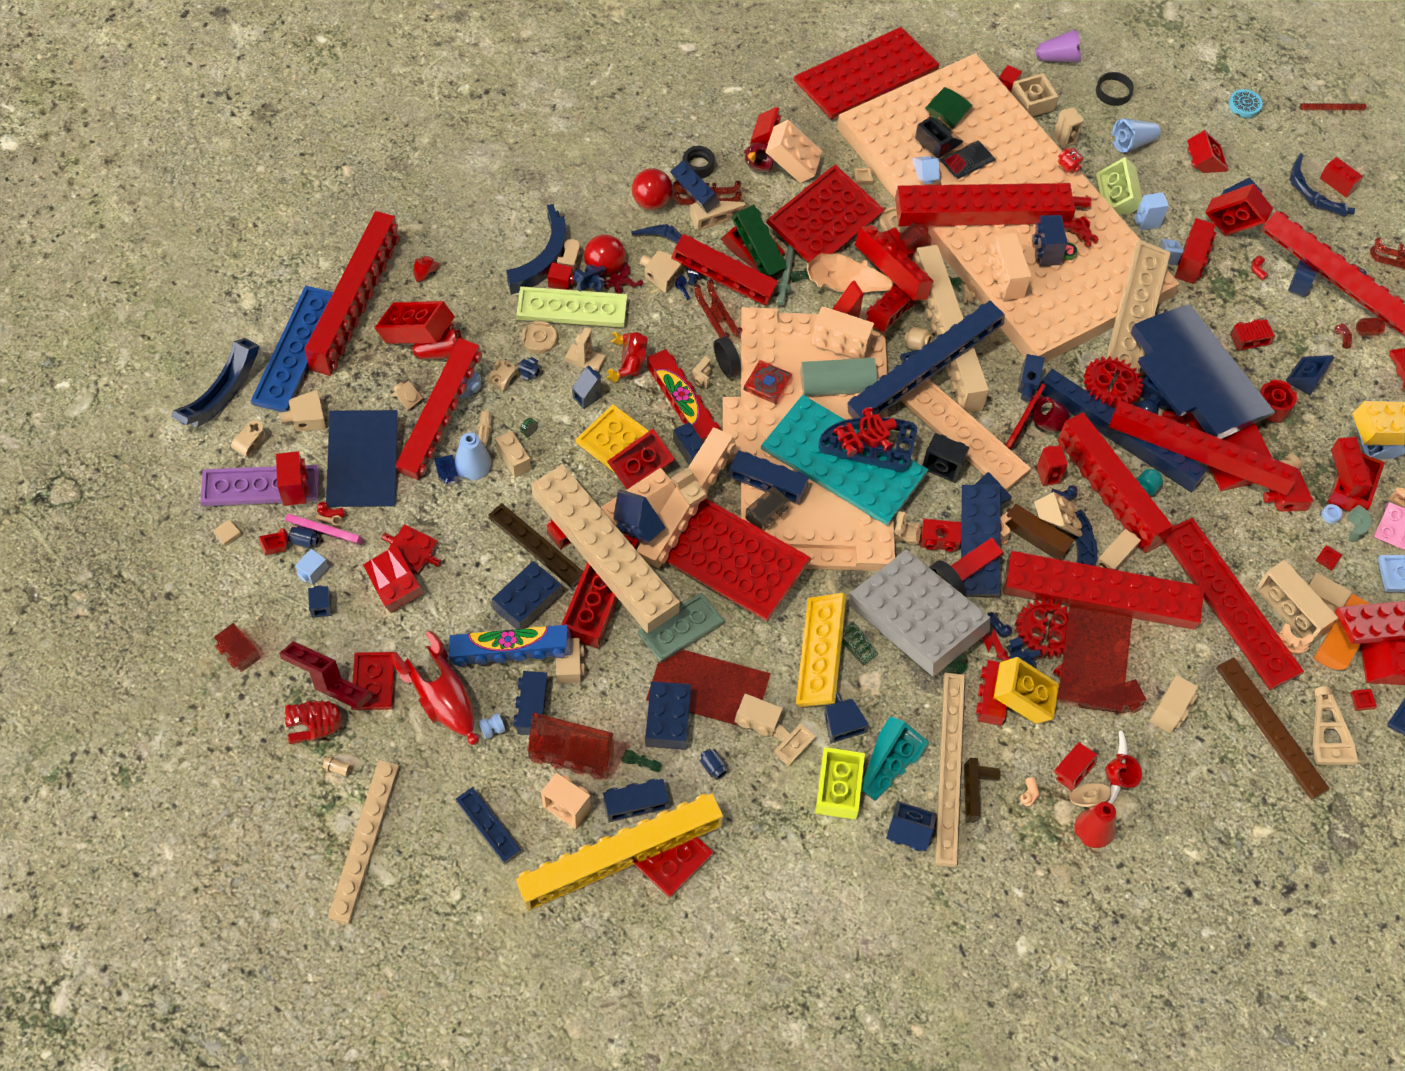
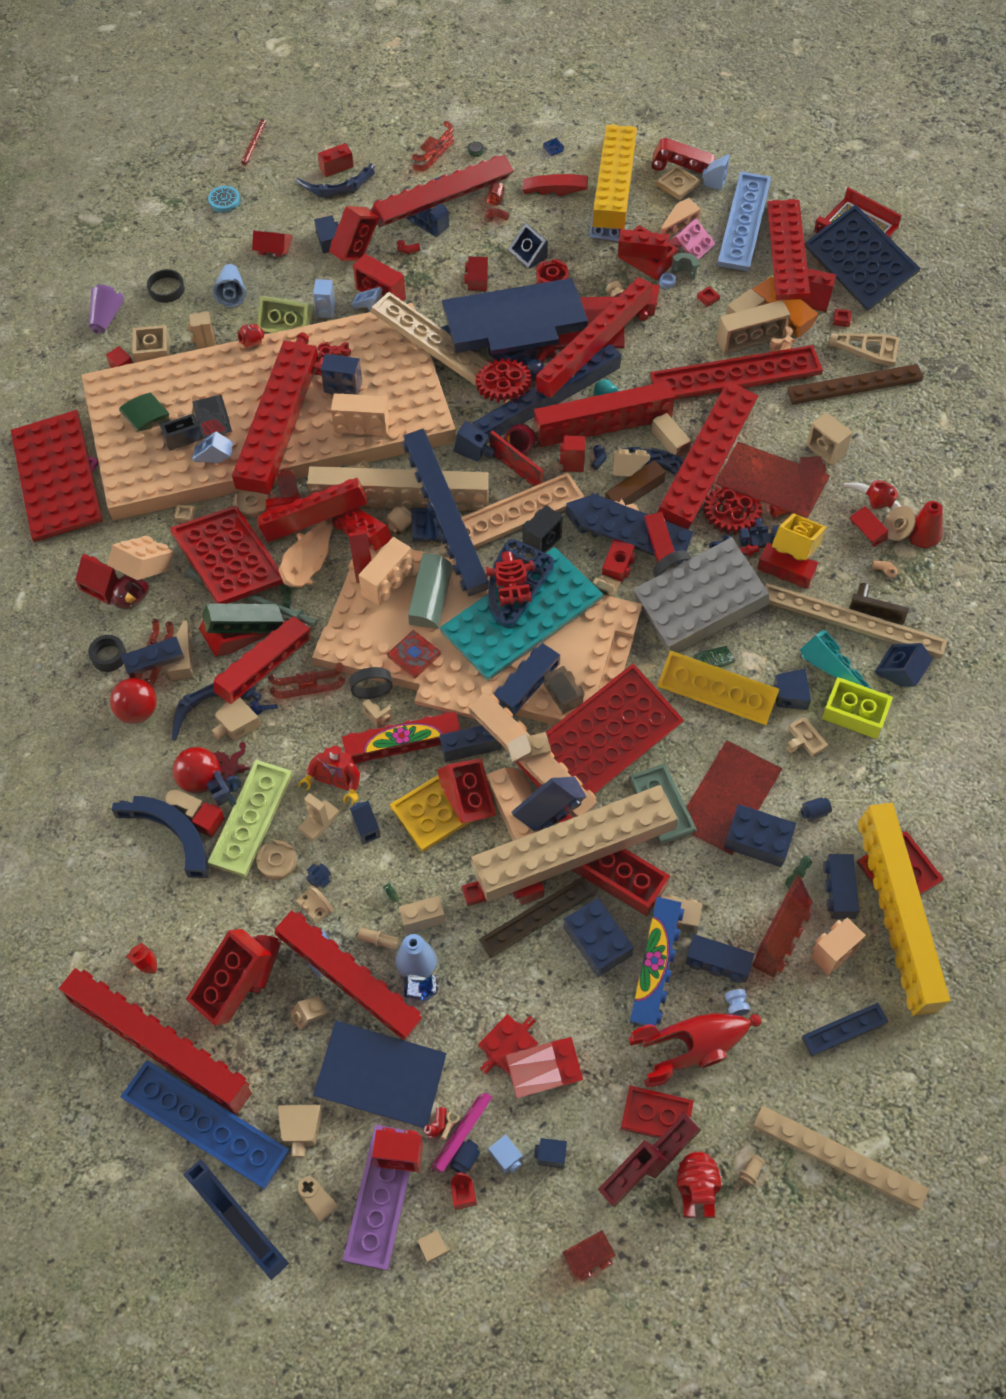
camera: 70 degrees left, 0 degrees up
tan brick [734,694,783,737] -> none

